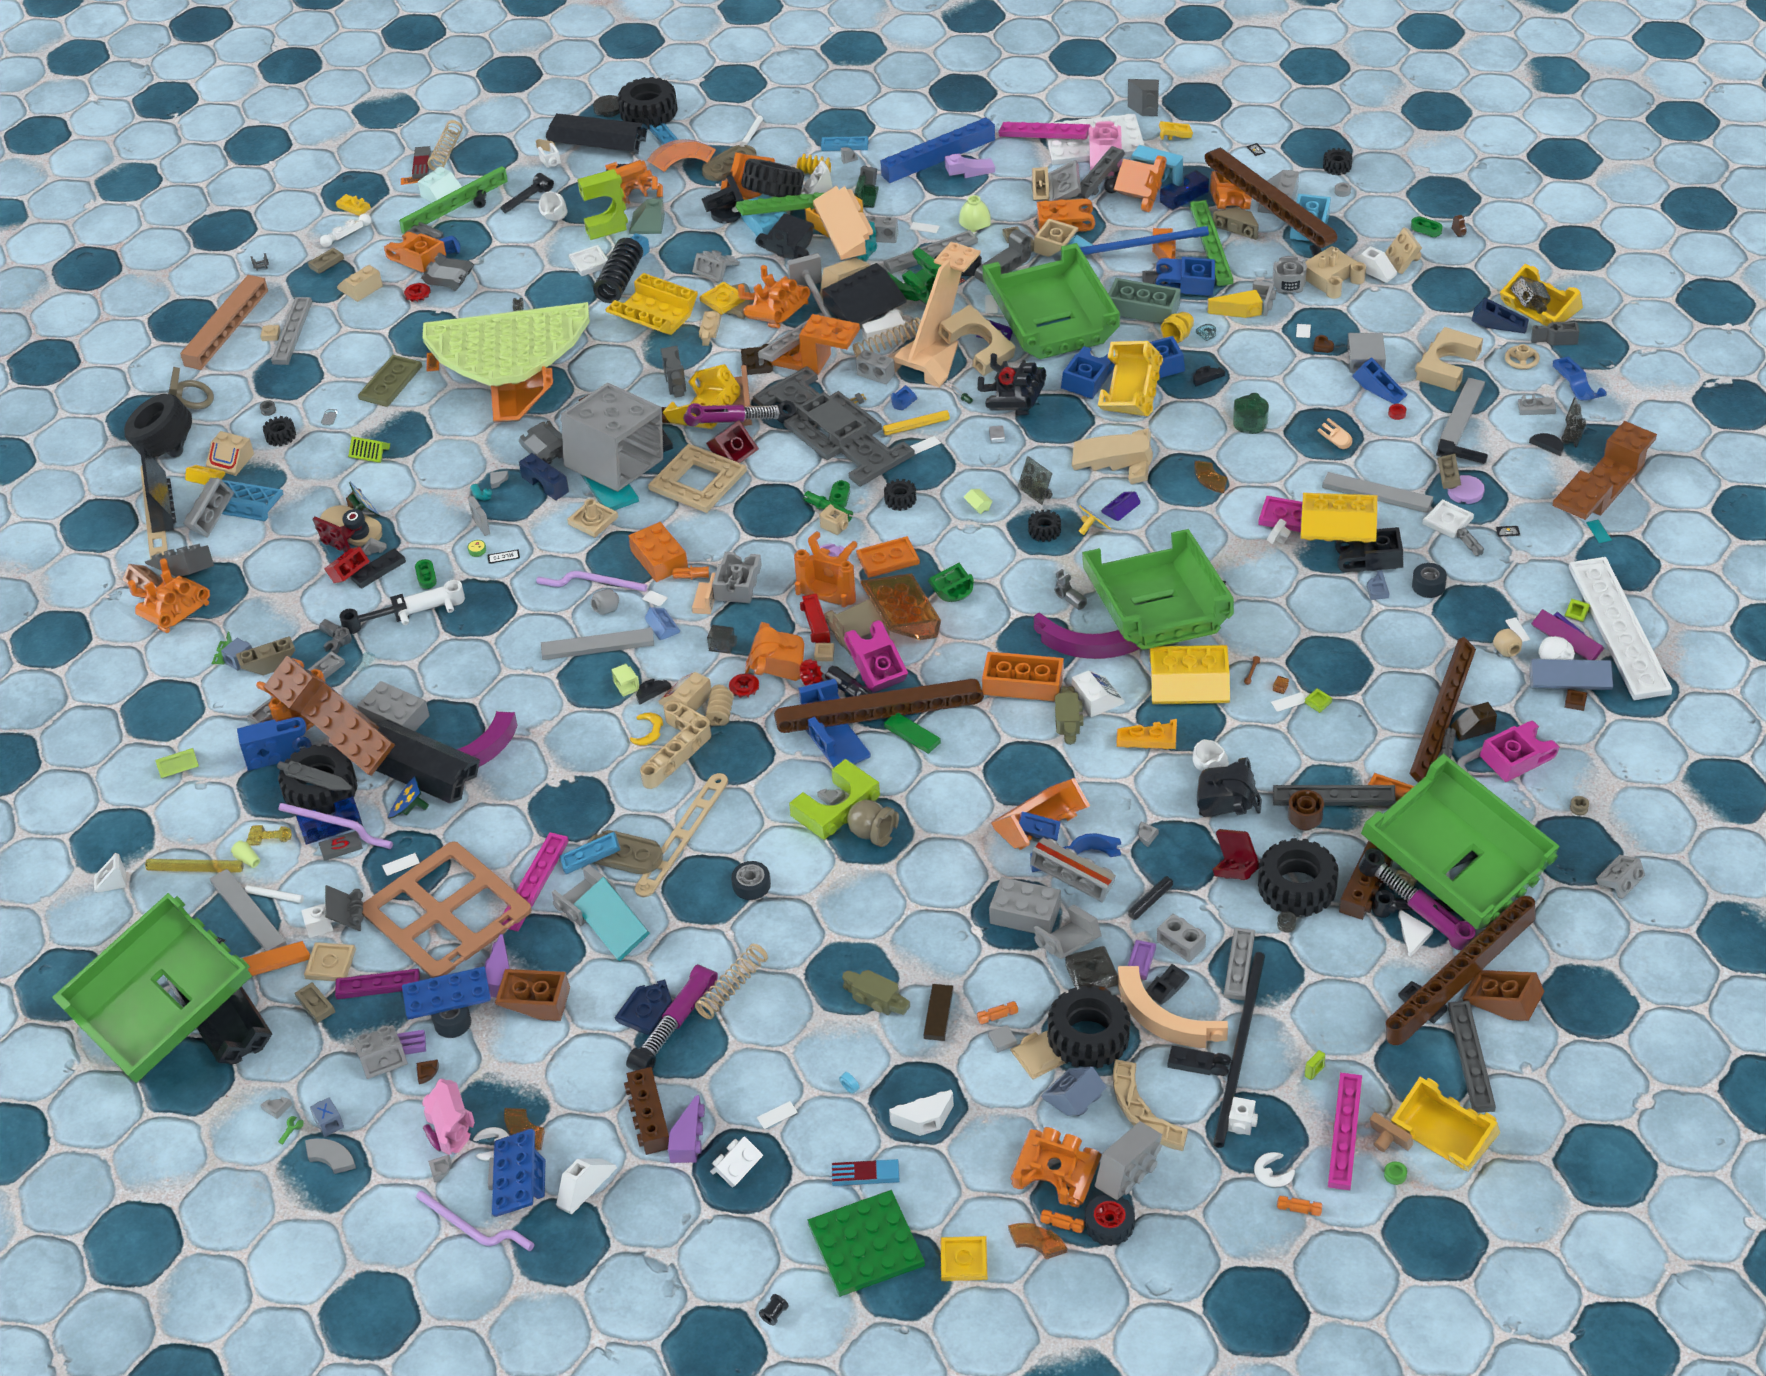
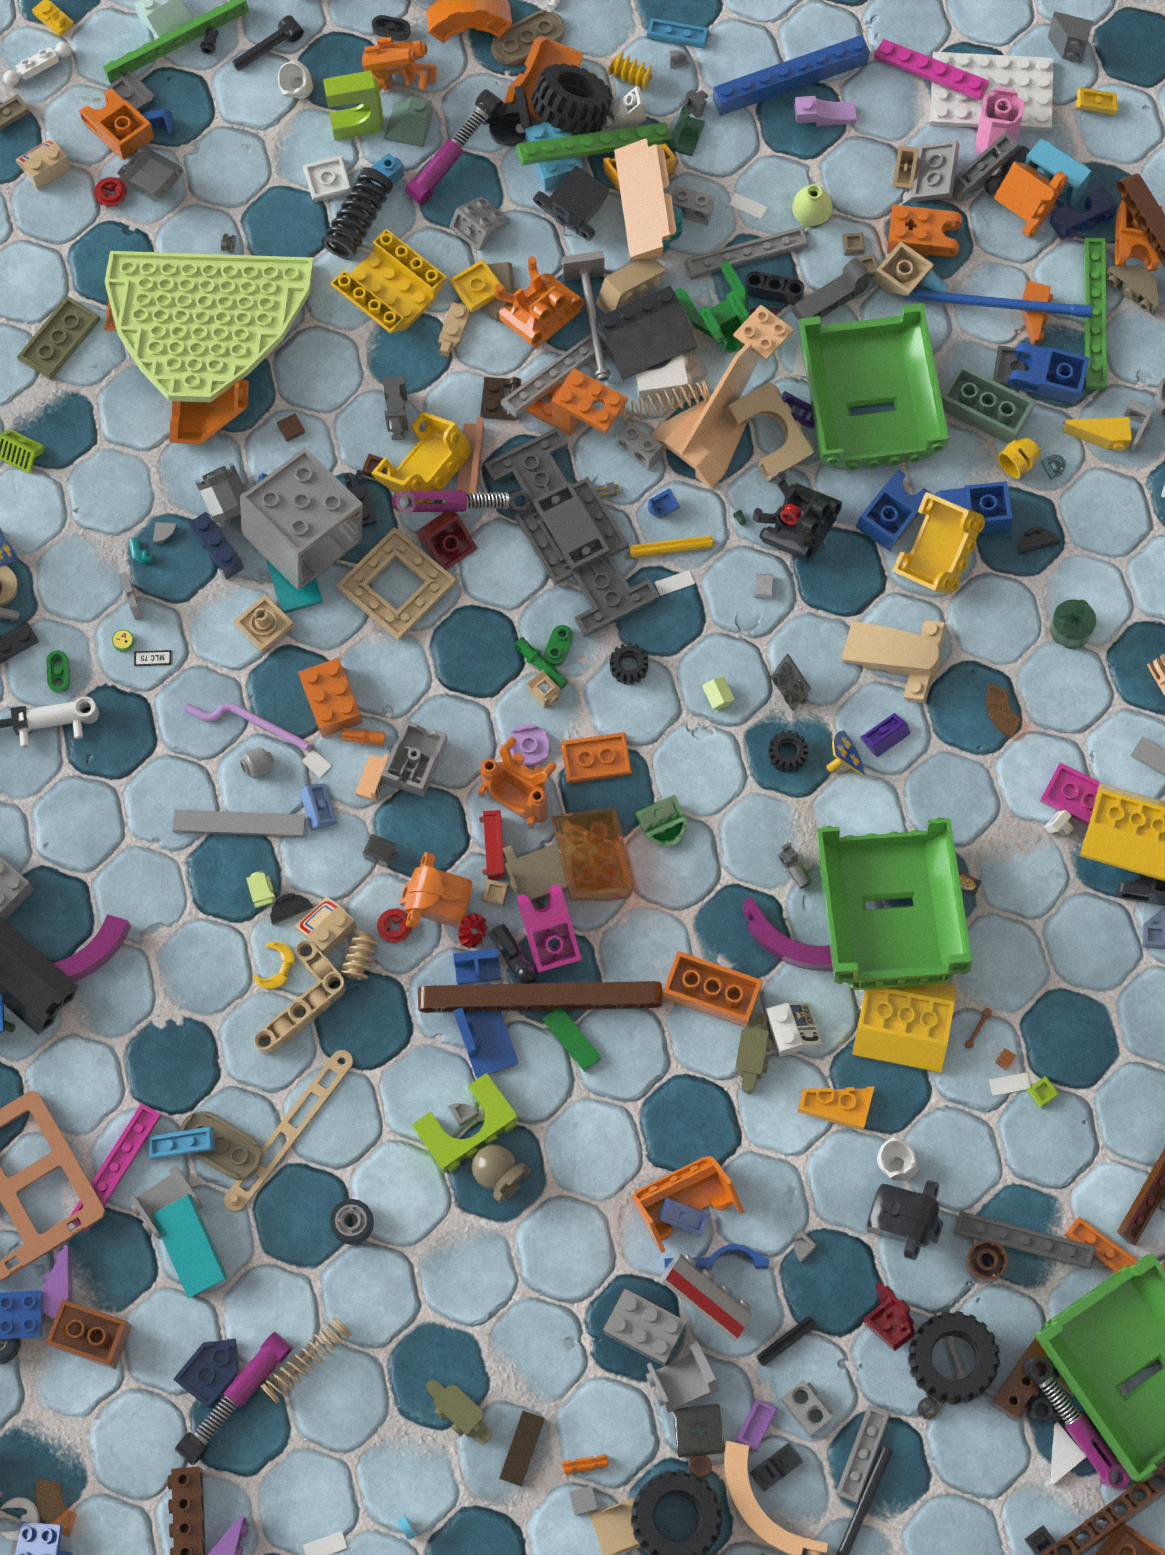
camera: 10 degrees right, 25 degrees up
none -> piece [405,89,504,205]

